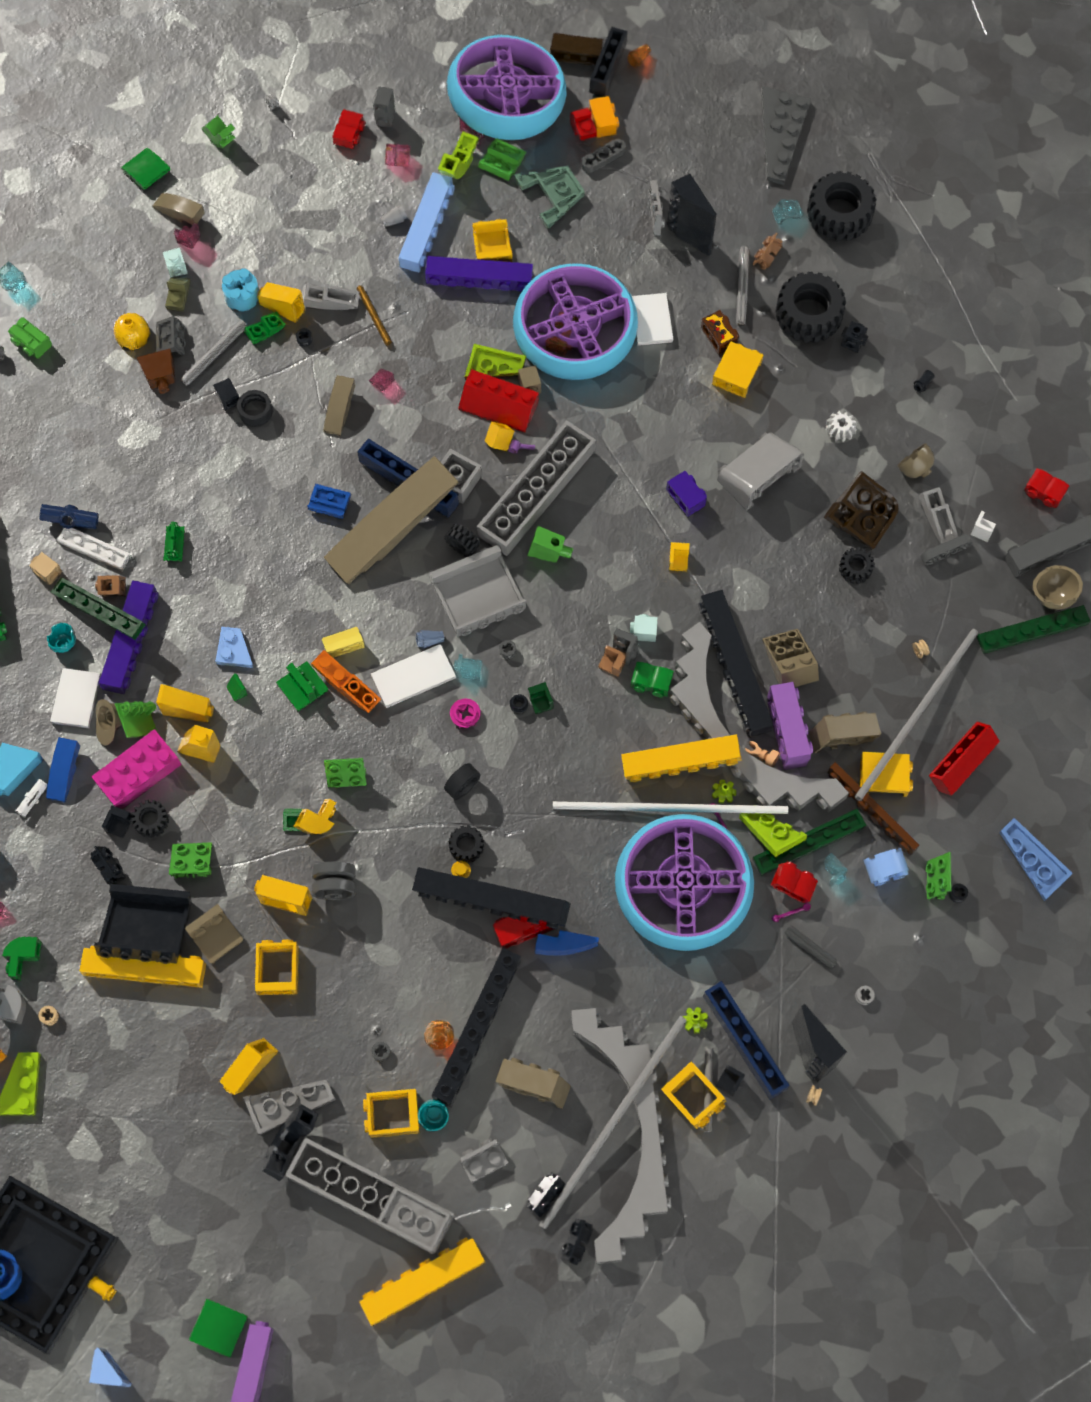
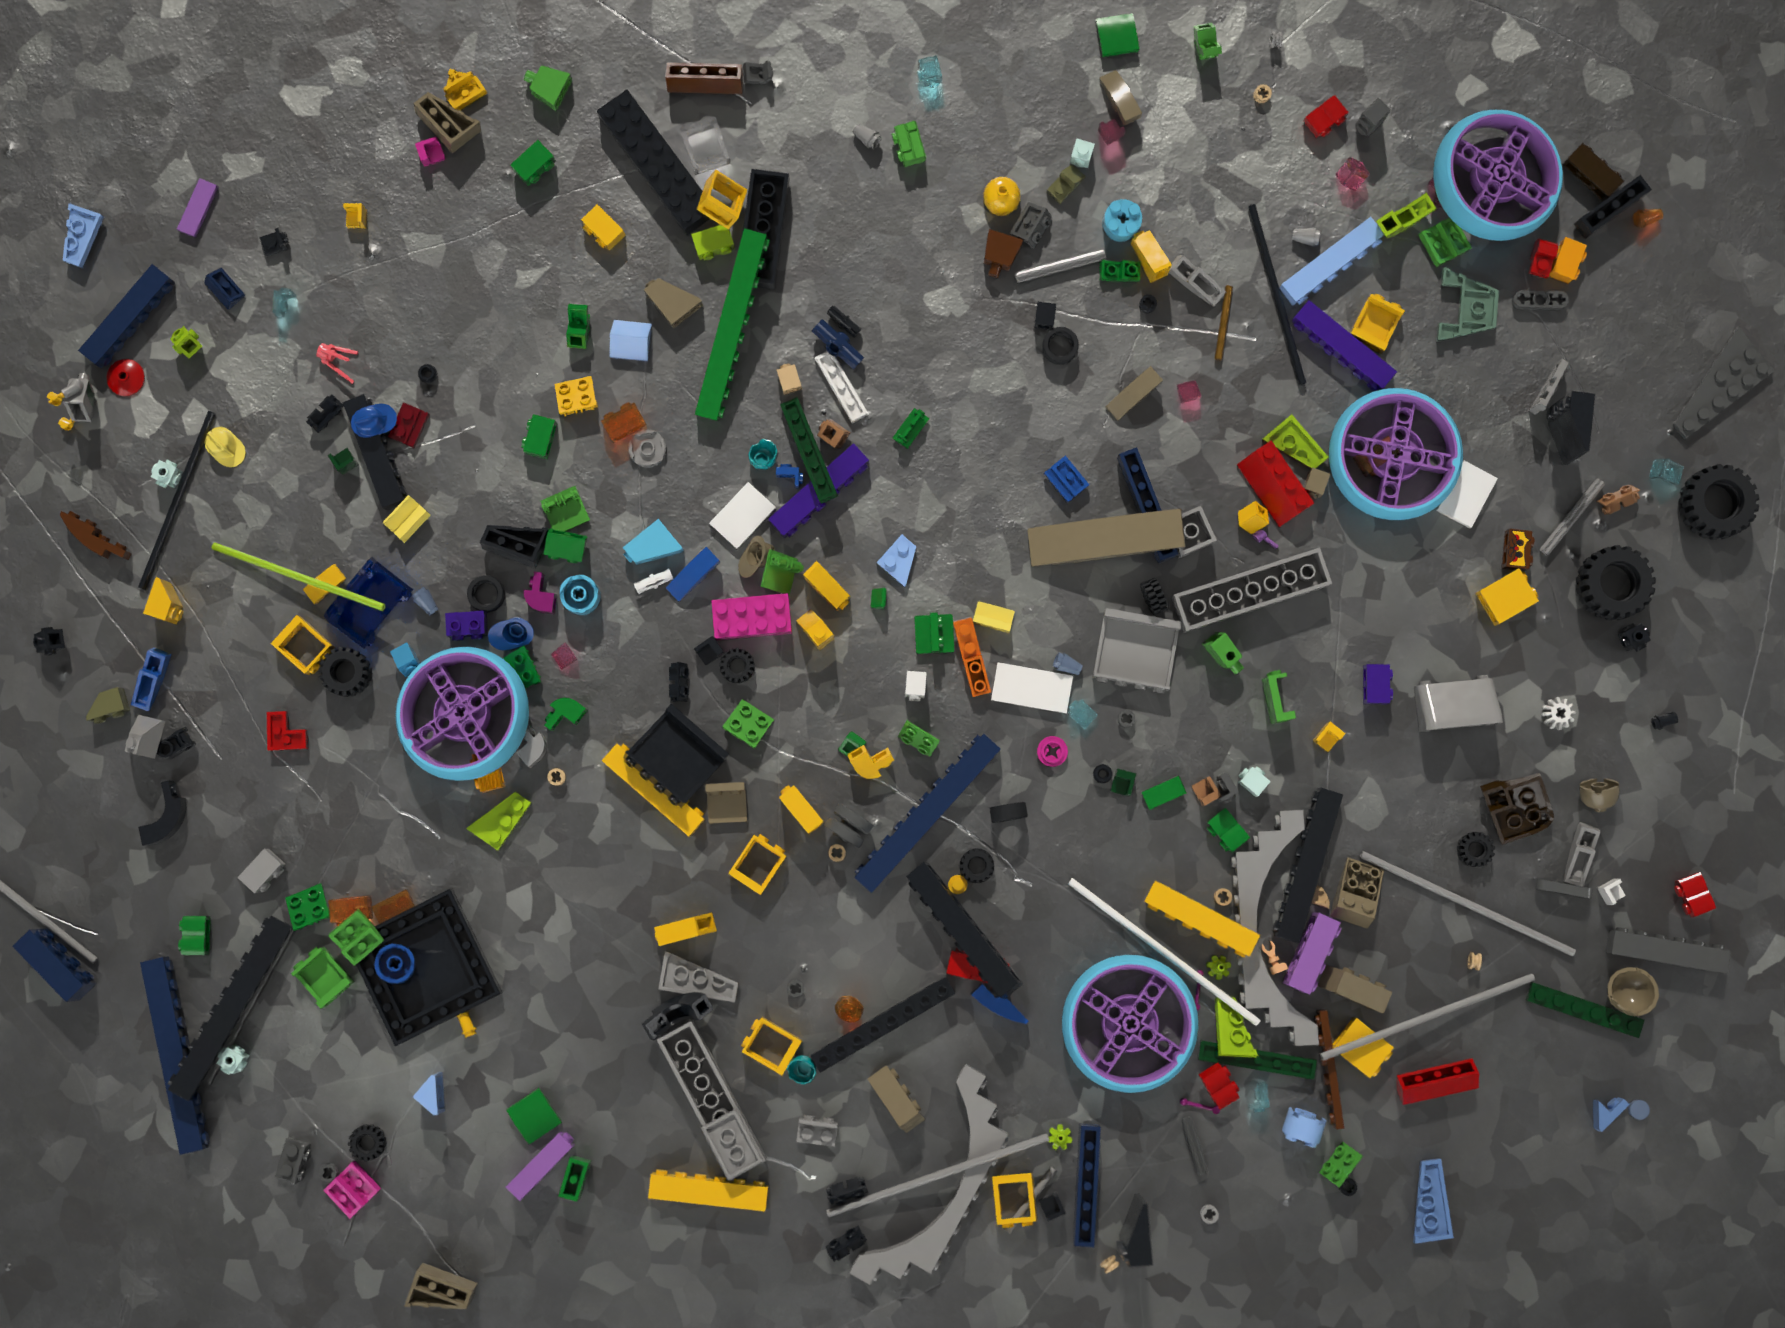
camera: 35 degrees right, 15 degrees up
none -> green brick [558,1155,591,1202]
none -> blue bracket [776,464,803,489]
none -> black axle [827,305,862,338]
none -> tan bush [828,844,846,862]
none -> dark blue brick [854,734,1001,893]
none -> white brick [905,671,926,702]
none -> green slope [1142,776,1187,810]
none -> tan bush [1214,888,1232,906]
none -> black piece [1248,204,1306,385]
none -> tan bush [1253,84,1272,103]
none -> bright green panel [1262,670,1296,724]
none -> tan tile [1311,885,1330,909]
none -> light grey piece [1360,851,1576,956]

